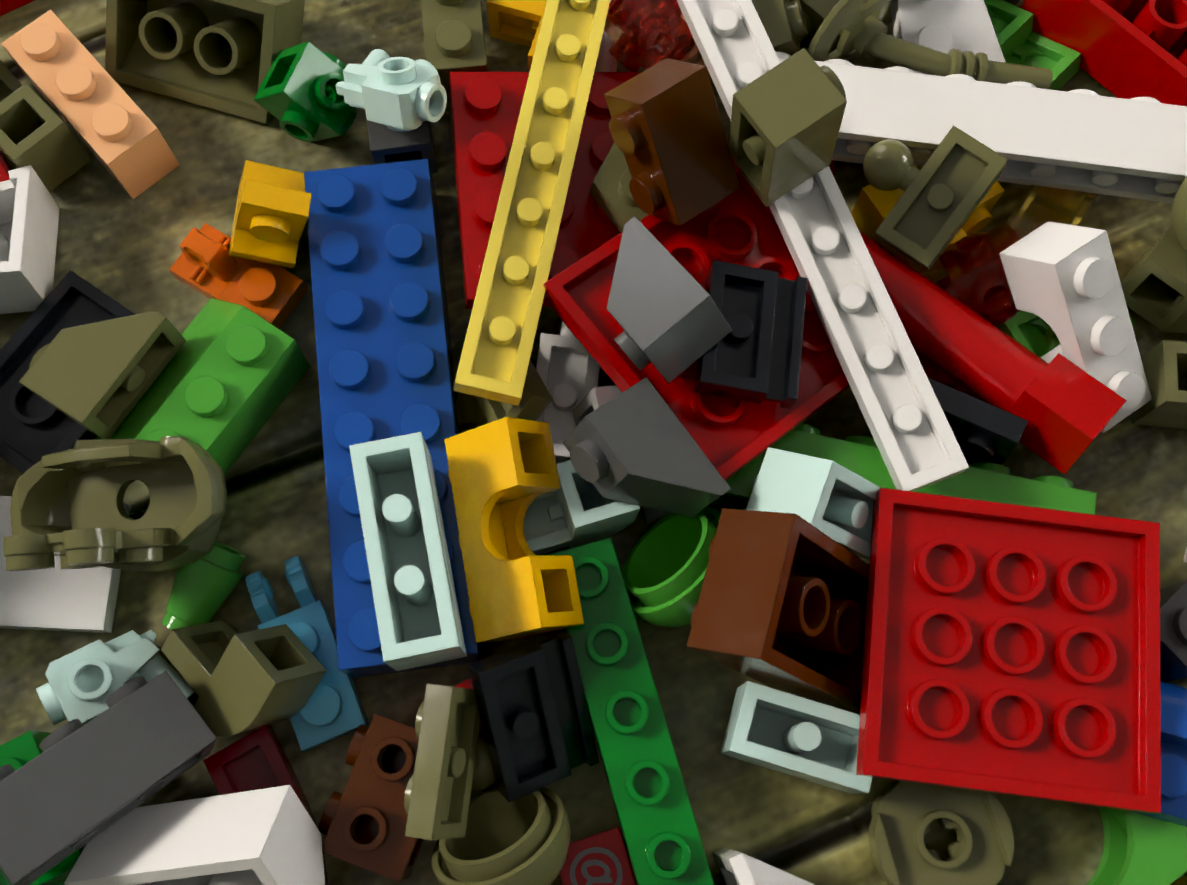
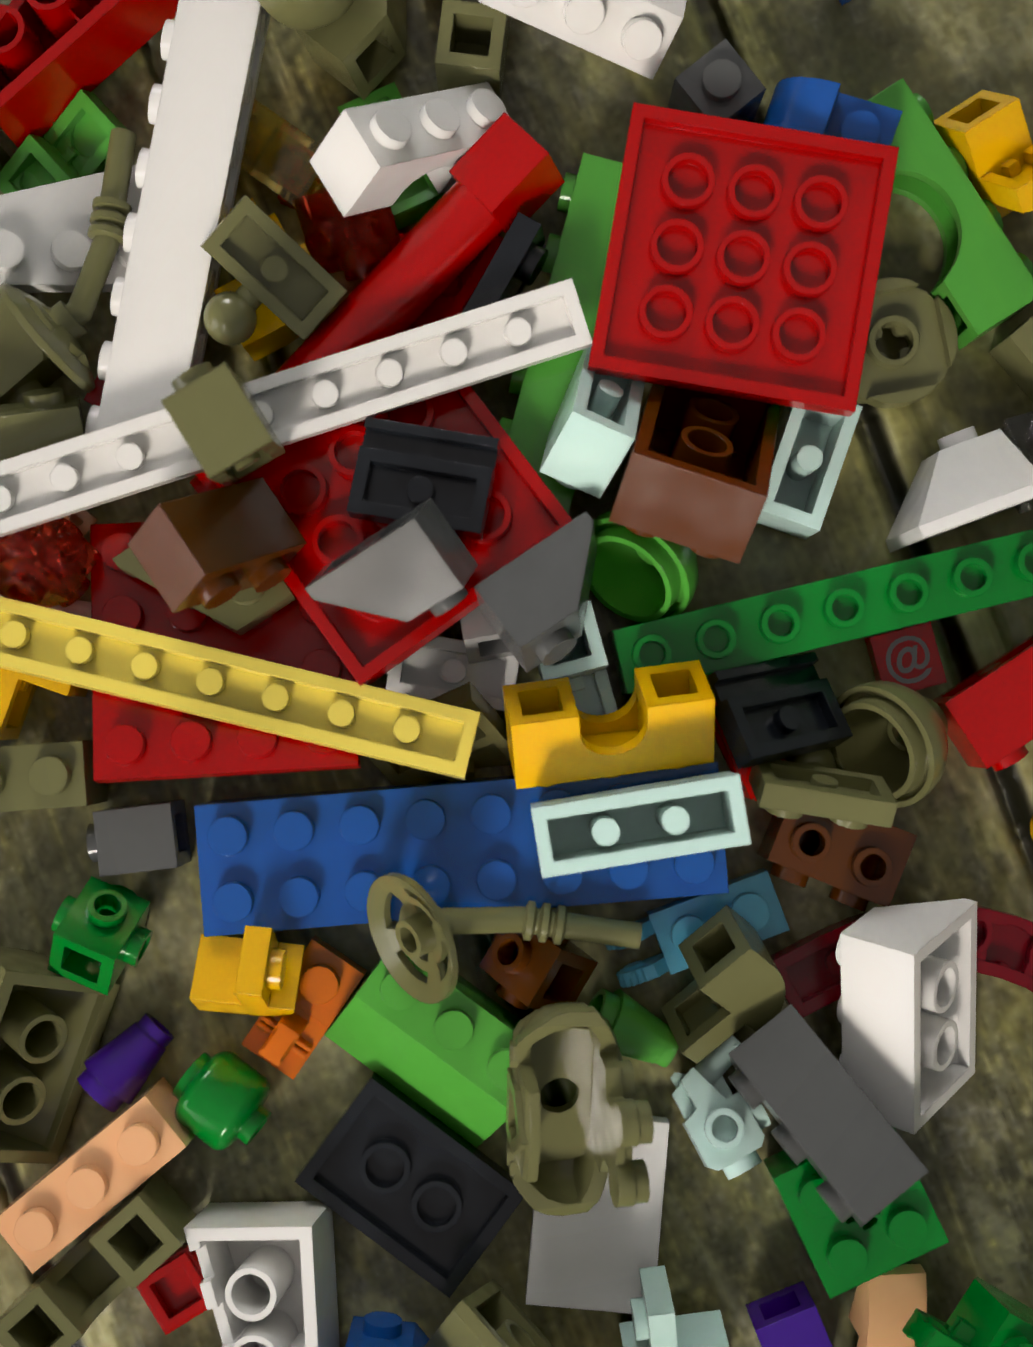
camera: 85 degrees left, 15 degrees up
olive slope [19,310,186,439] -> none
light aqua piece [335,49,447,132] -> none
none -> dark purple cone [77,1013,174,1112]
none -> green head [172,1051,272,1150]
none -> olive dish [367,872,642,1004]
none -> reddish brown brick [479,933,598,1011]

